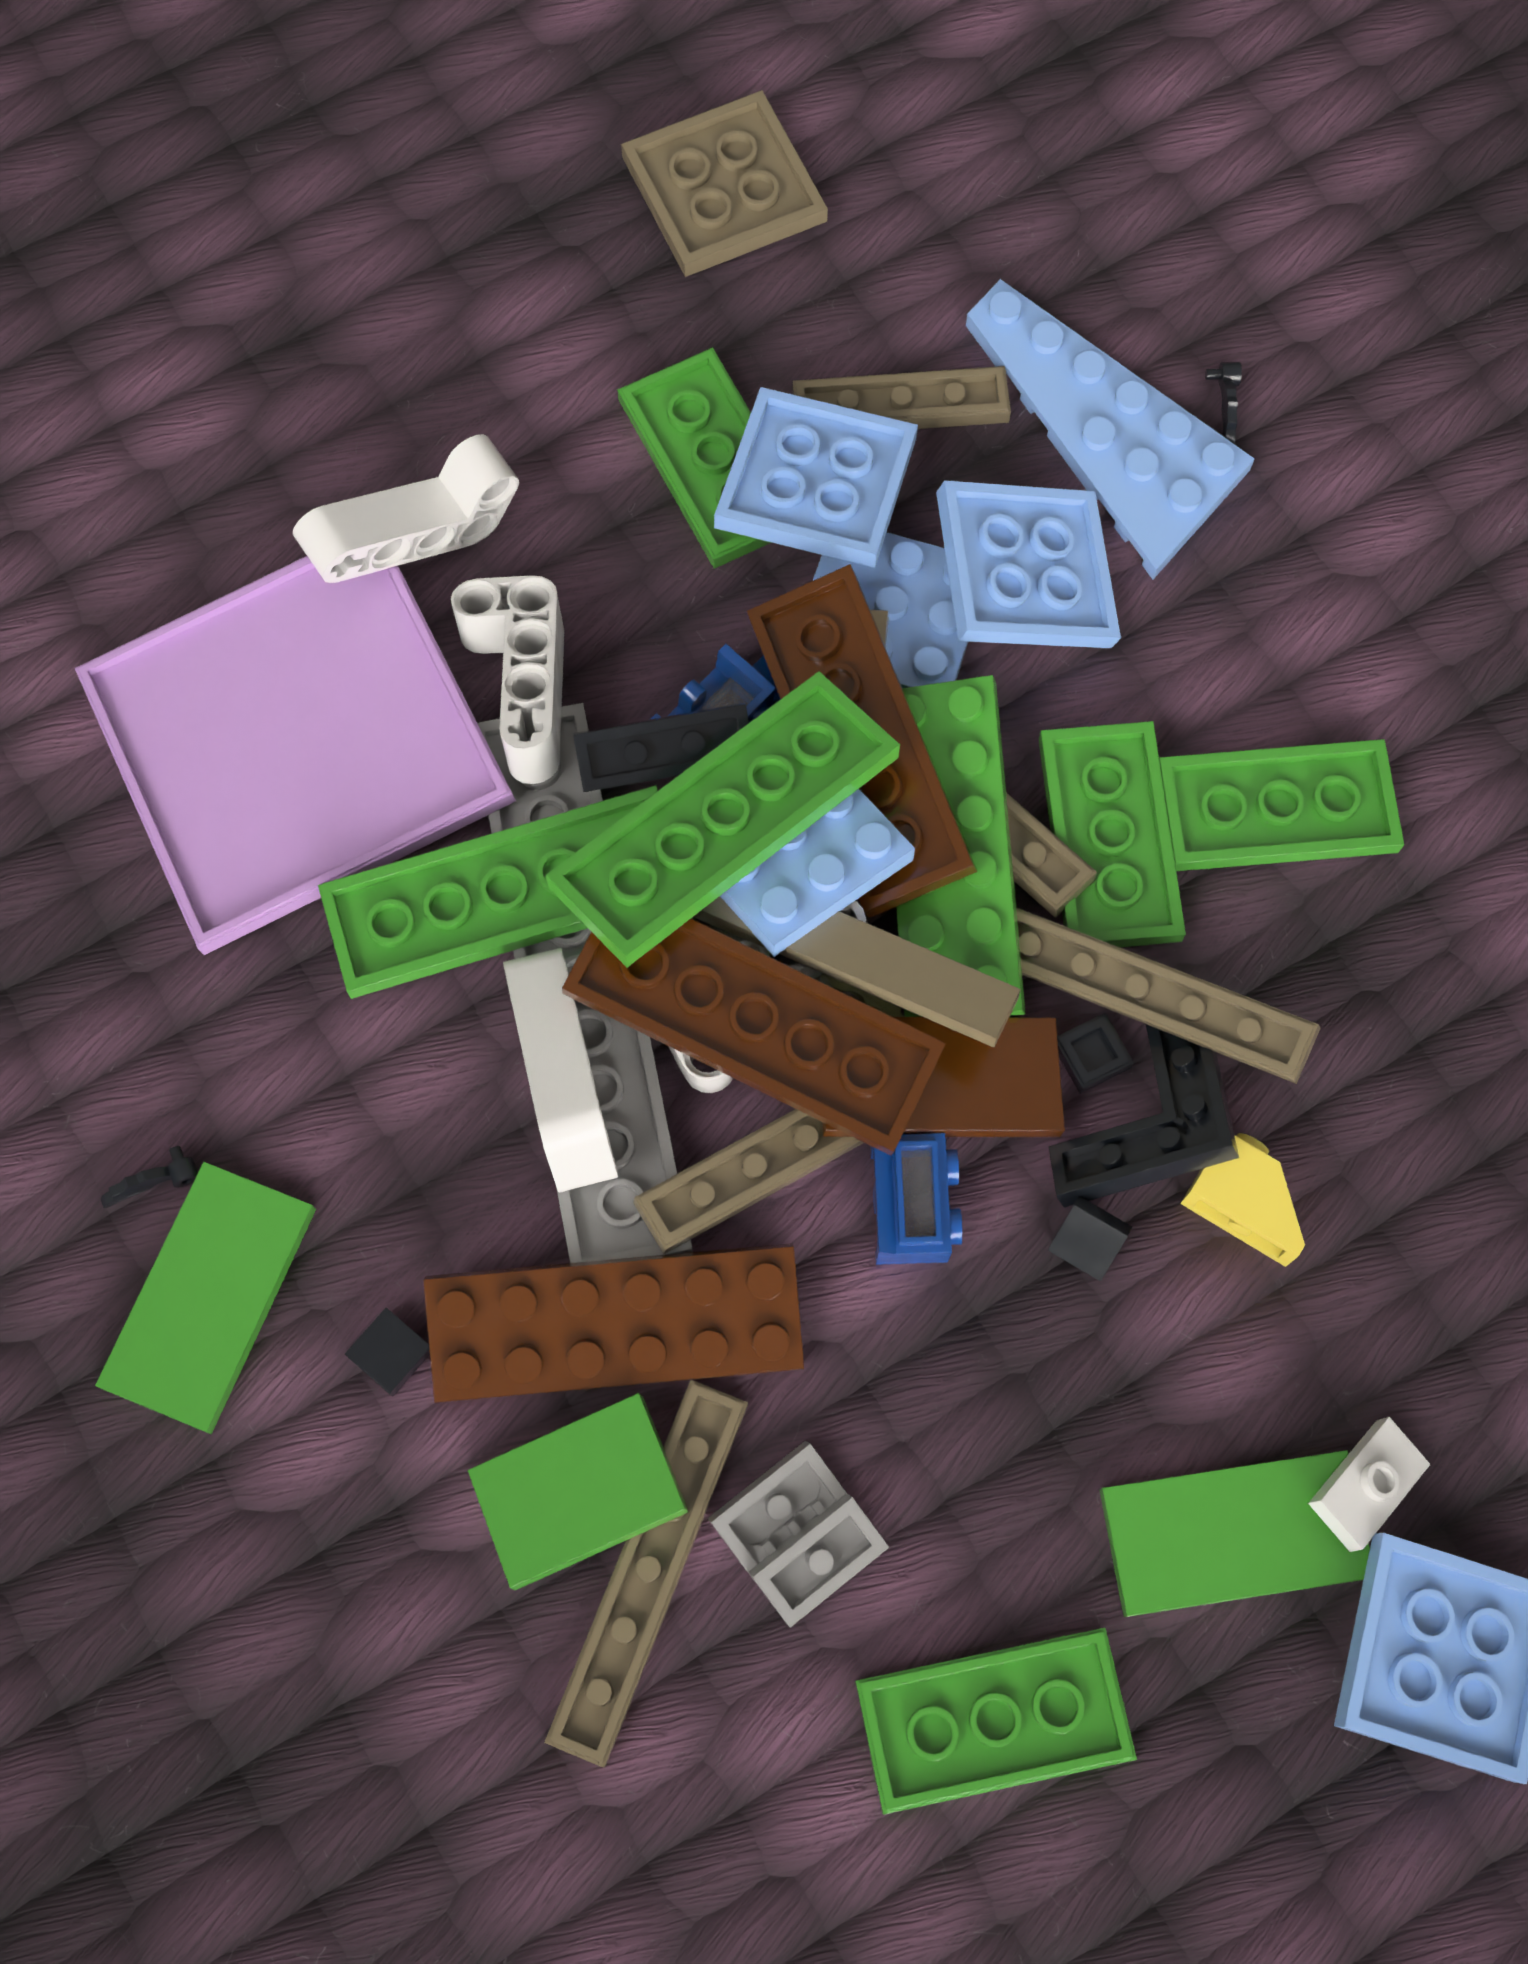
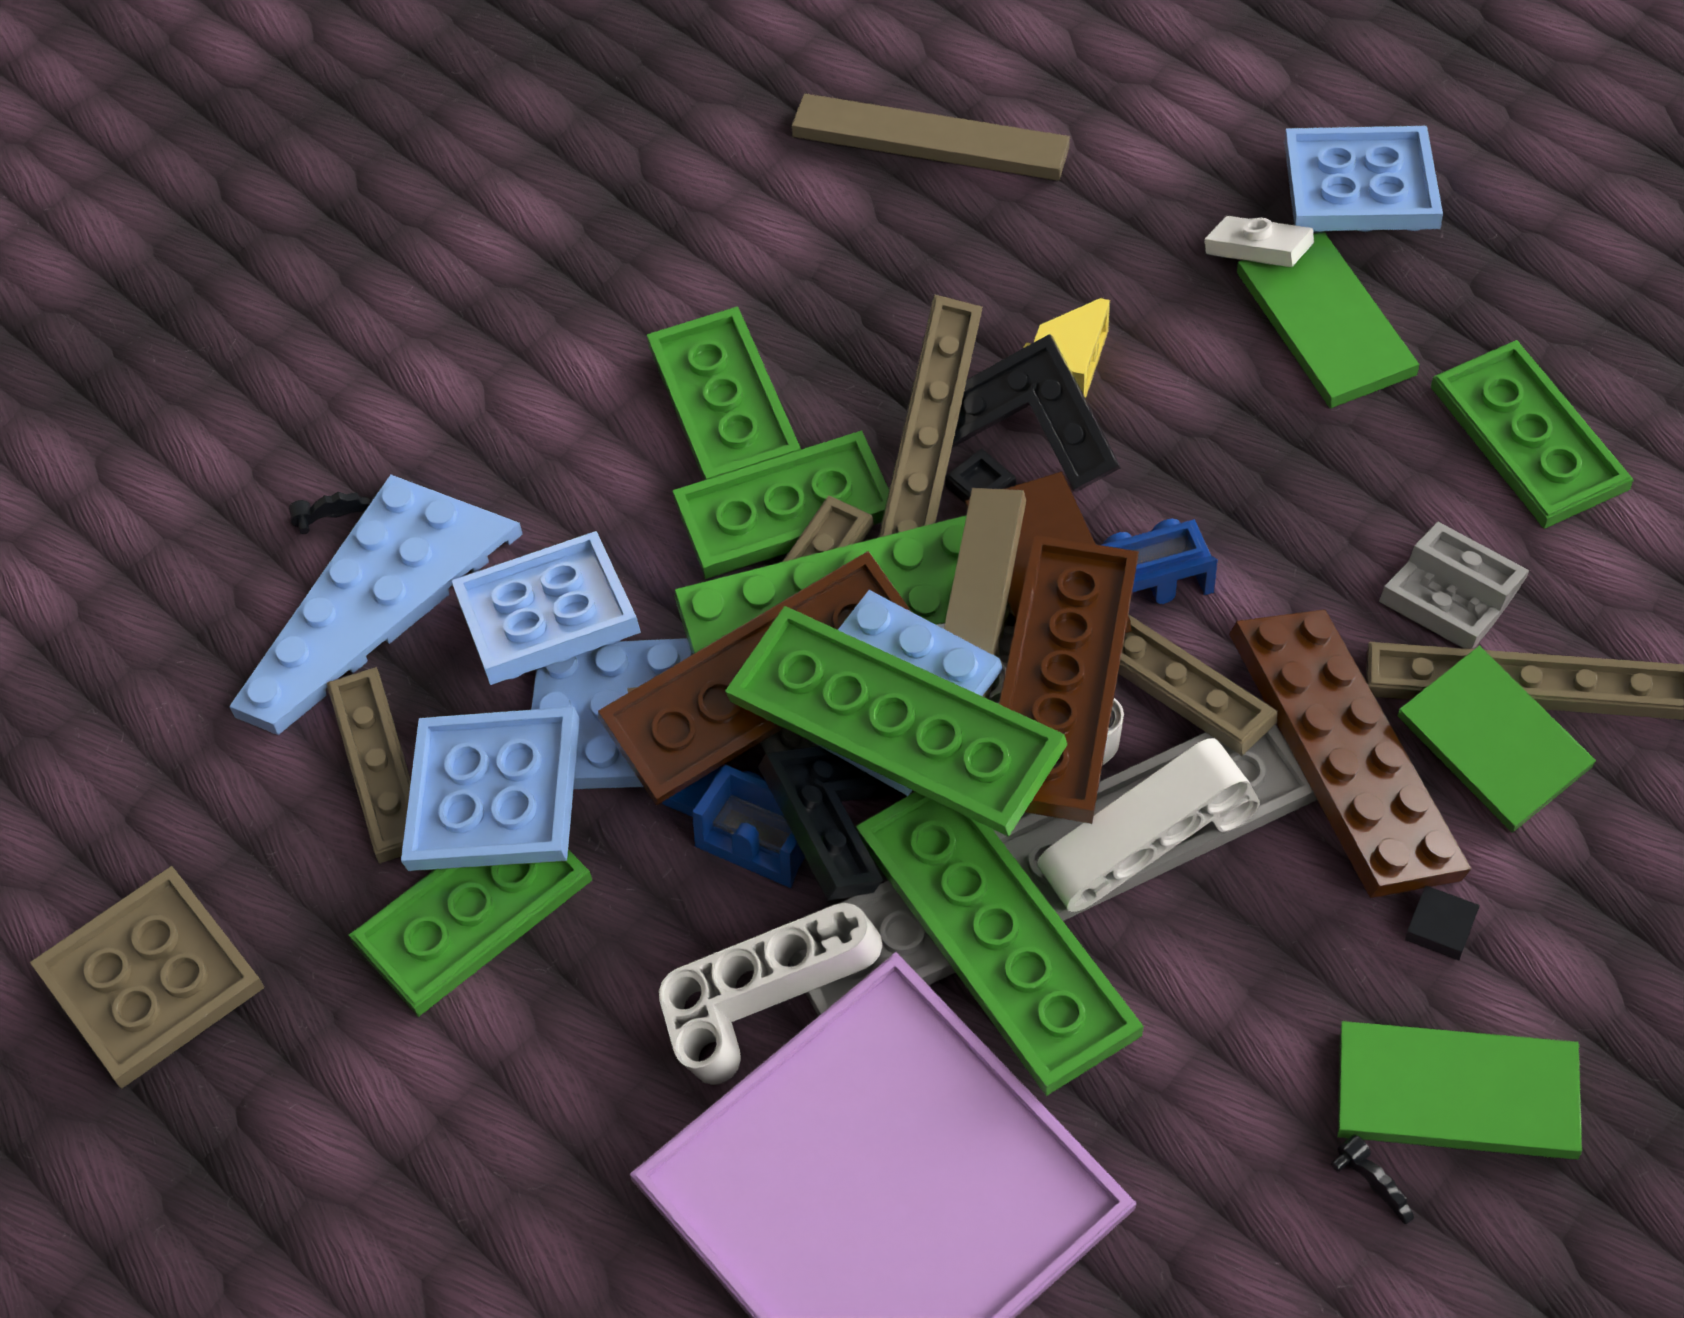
camera: 100 degrees left, 15 degrees down
white beam [293,434,519,583] -> none
black tile [1048,1196,1132,1281] -> none

